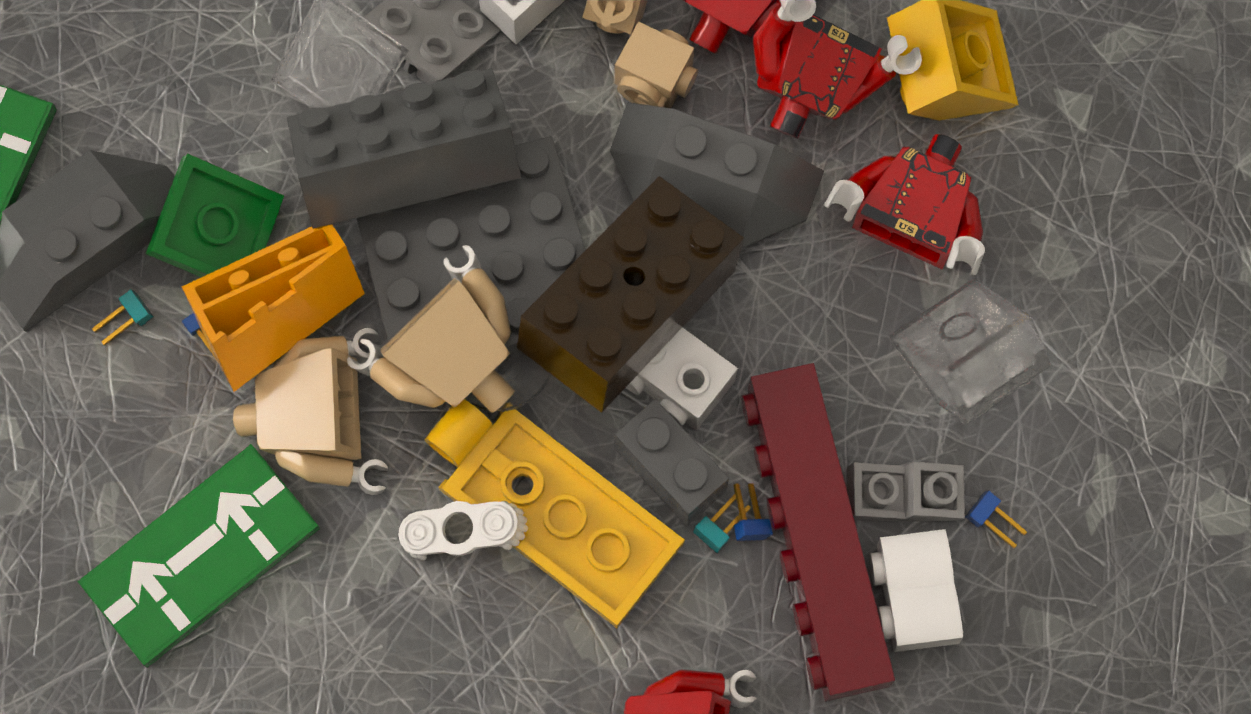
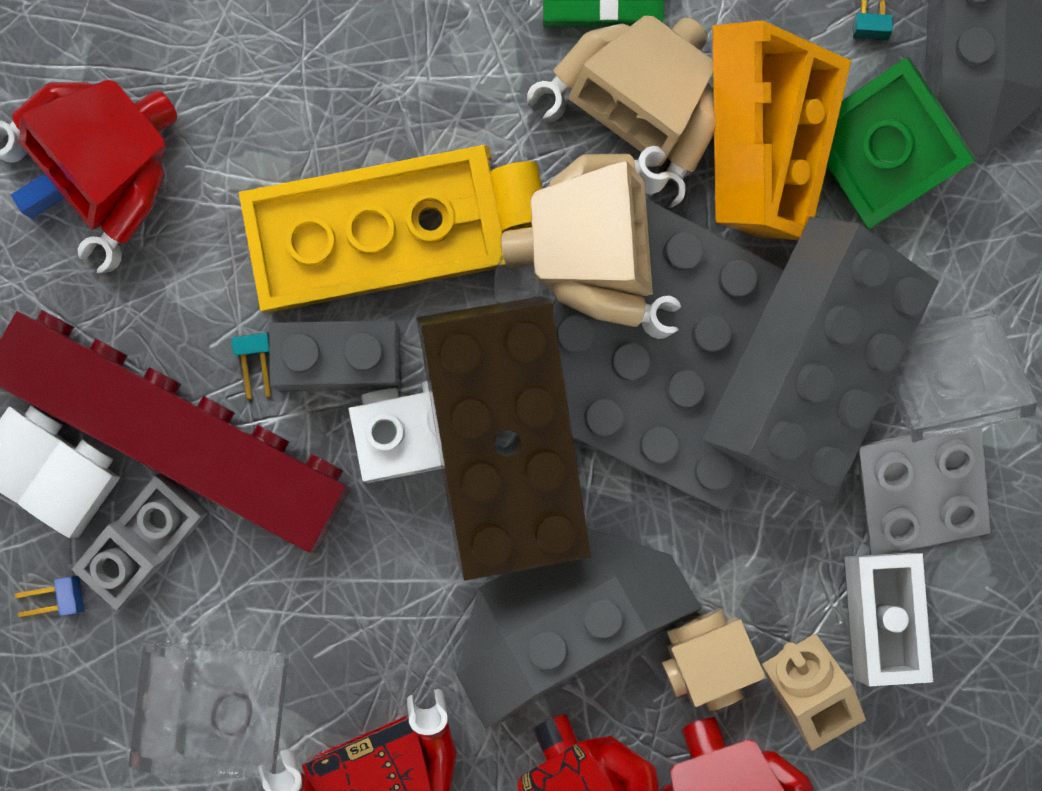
camera: 130 degrees right, 10 degrees up
white piece [398,501,528,561] -> none
blue piece [733,483,773,541] -> none

